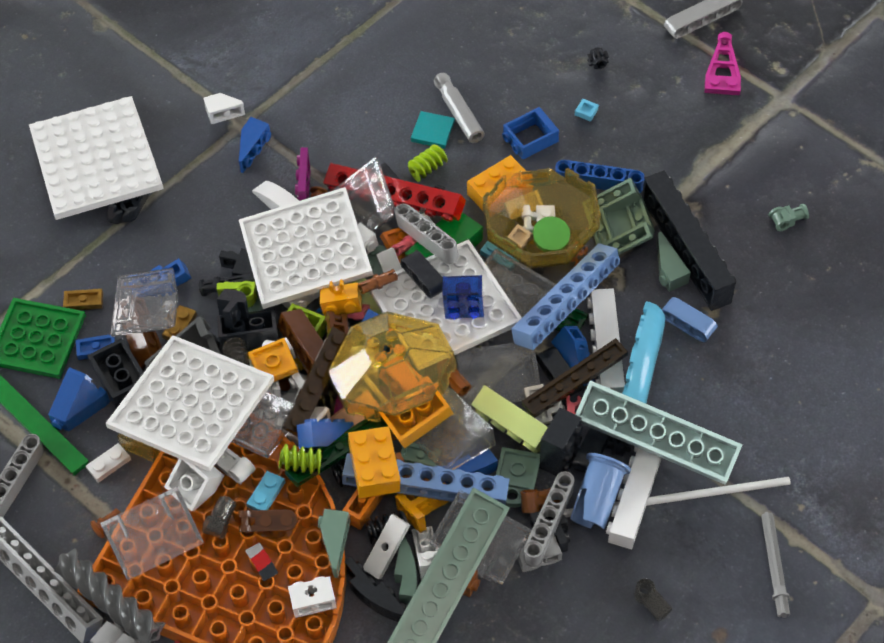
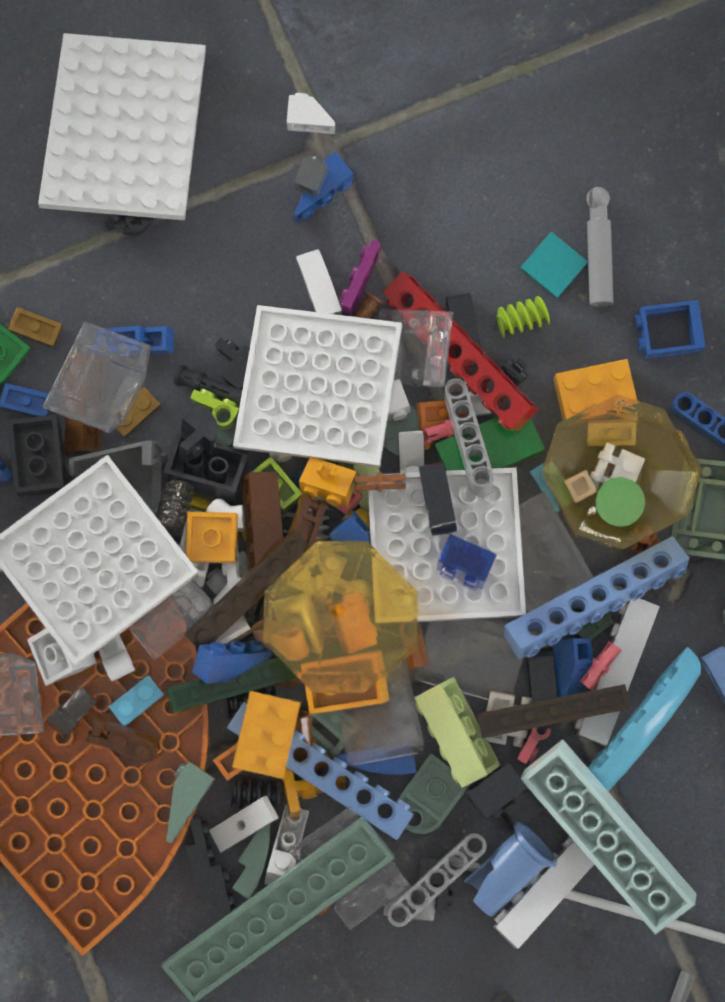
camera: 20 degrees right, 25 degrees up
sticker [245,543,278,581] -> none
lime piece [278,444,322,474] -> none
white brick [288,576,337,618] -> none
dark orange piece [520,488,560,513] -> none
none -> dark grey brick [294,156,328,198]
none -> coral pin [580,641,622,691]

